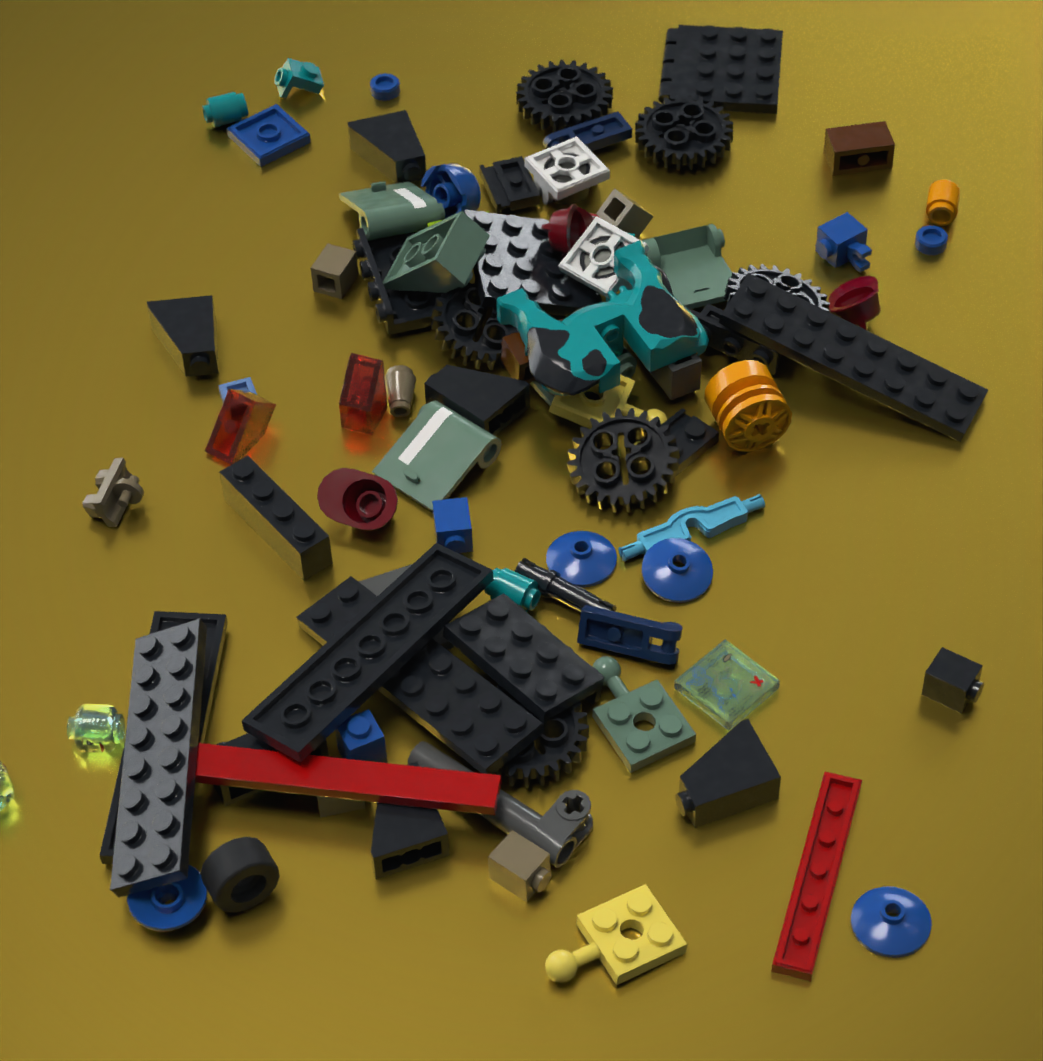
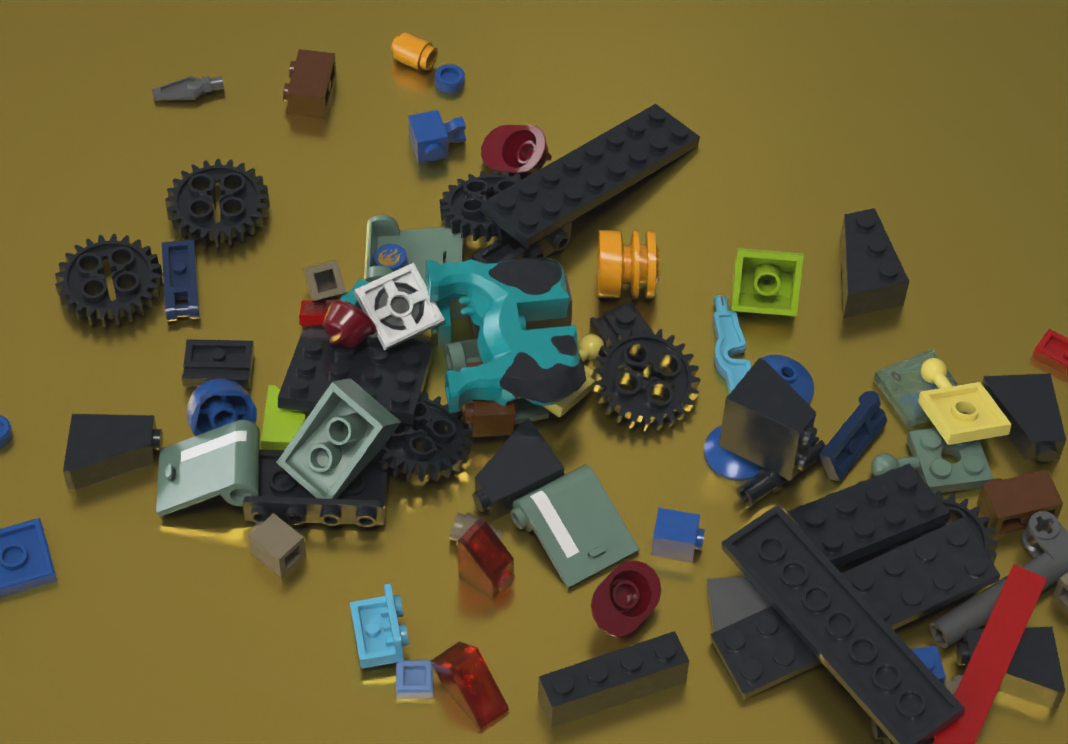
camera: 75 degrees left, 5 degrees up
black slope [147,295,219,377] -> none
teal brick [484,568,541,612] -> none
white piece [524,137,610,205] -> none
black hinge [658,25,783,114] -> none
black brick [921,647,984,713] -> none
none -> dark grey piece [152,76,224,101]
none -> medium azure bracket [350,583,409,669]
none -> blue tile [374,244,408,271]
none -> black slope [719,358,817,481]
none -> lime slope [731,248,804,316]
none -> black wedge [840,208,909,318]
none -> light yellow plate [918,358,1012,445]
none -> reddish brown brick [977,470,1063,536]

